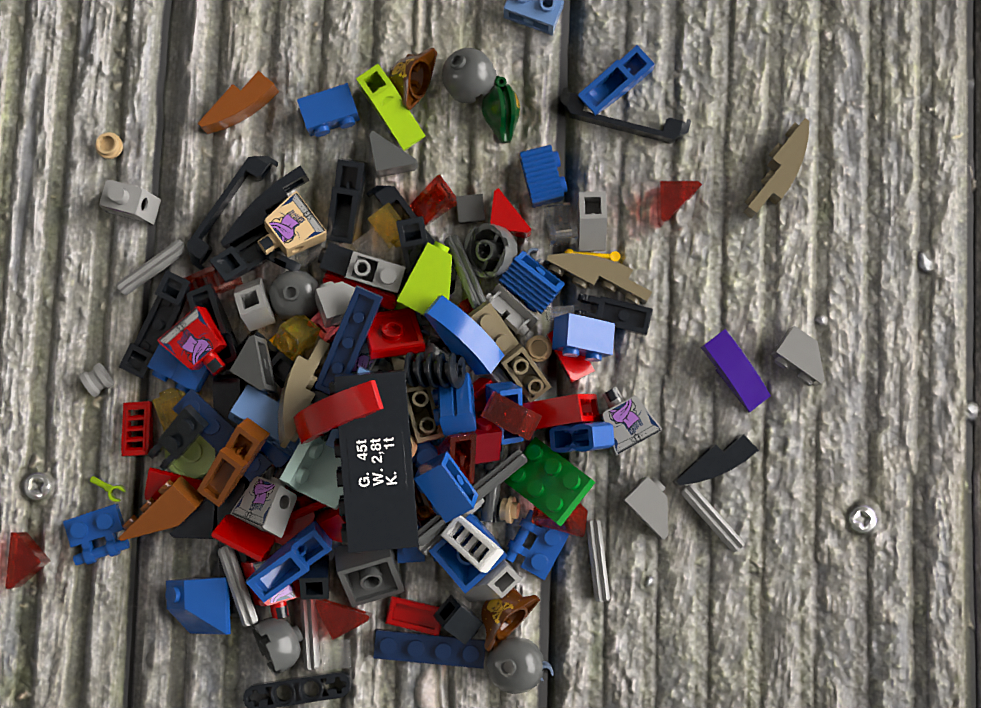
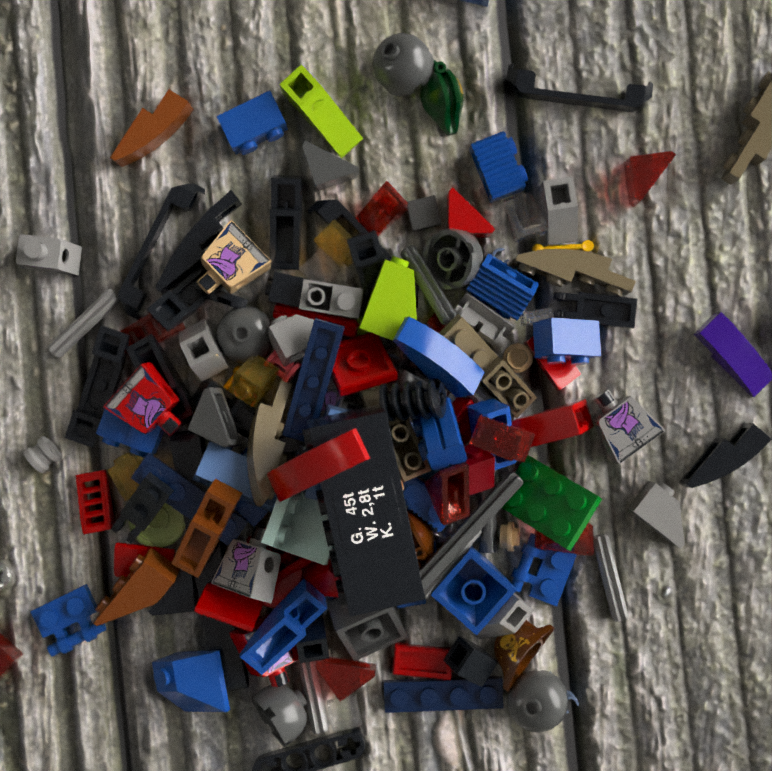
camera: 10 degrees left, 5 degrees up
lime hand [90,476,126,502] -> none
tan plate [95,132,123,159] -> none
light grey axle [218,545,258,627] -> none
reddish brown hat [389,48,437,110] -> none
blue brick [414,451,478,523] -> none
white slope [441,515,504,573] -> none
blue brick [549,422,615,453] -> none
blue slope [578,45,655,116] -> none
light grey axle [681,484,744,552] -> none

